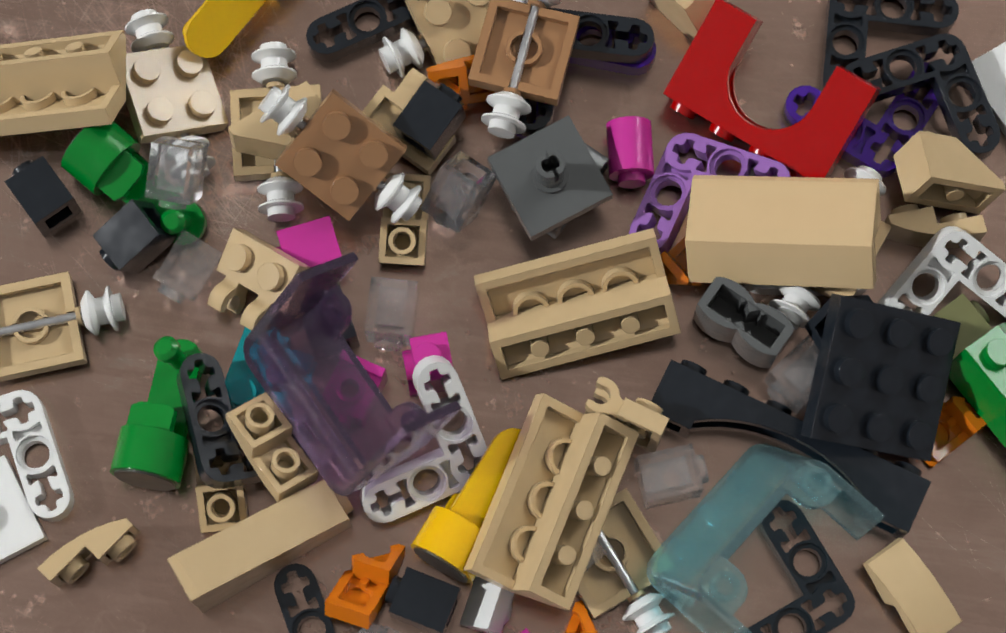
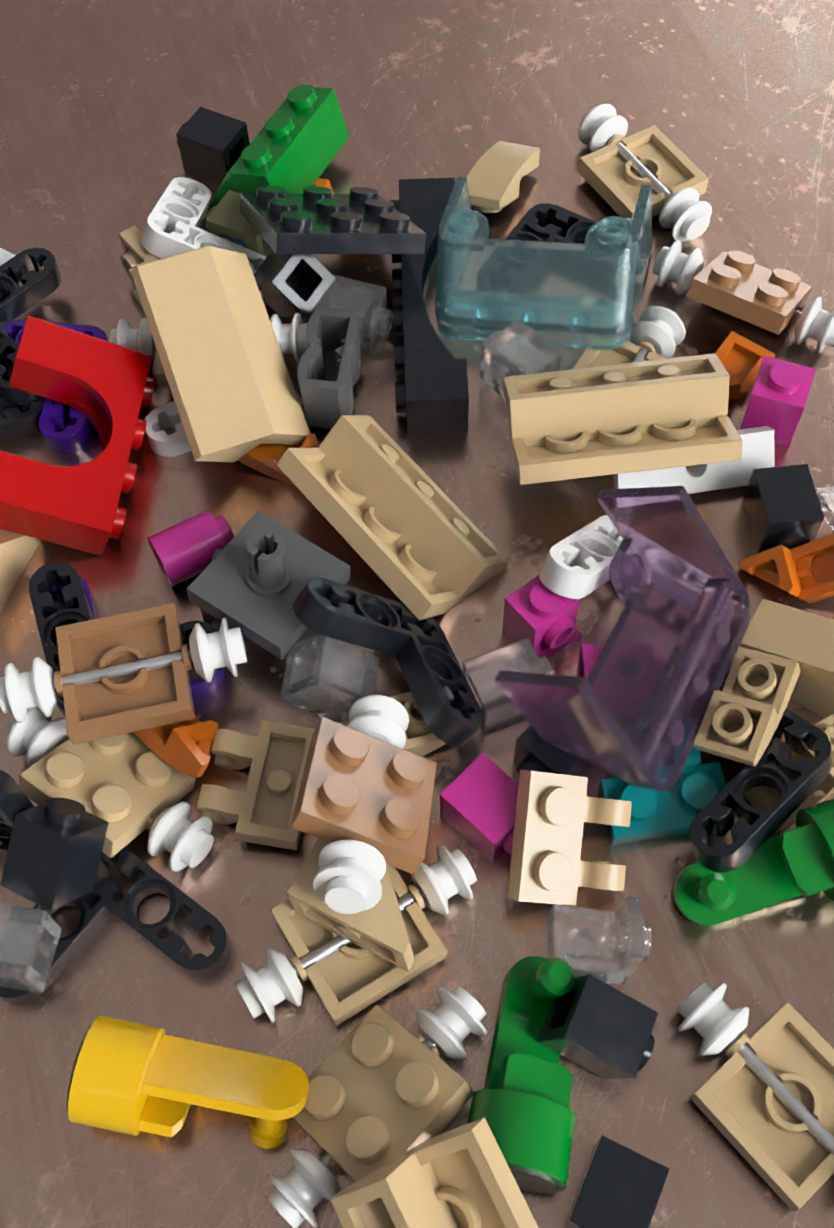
camera: 115 degrees left, 15 degrees down
clear brick [145,136,209,210] -> none
black brick [393,80,466,161] -> none
yellow piece [411,428,521,583] -> none
tan plate [584,377,669,454] -> none
medium lavender beam [629,132,791,254] -> none
tan slope [893,131,1006,214] -> none
none -> black beam [292,577,485,747]

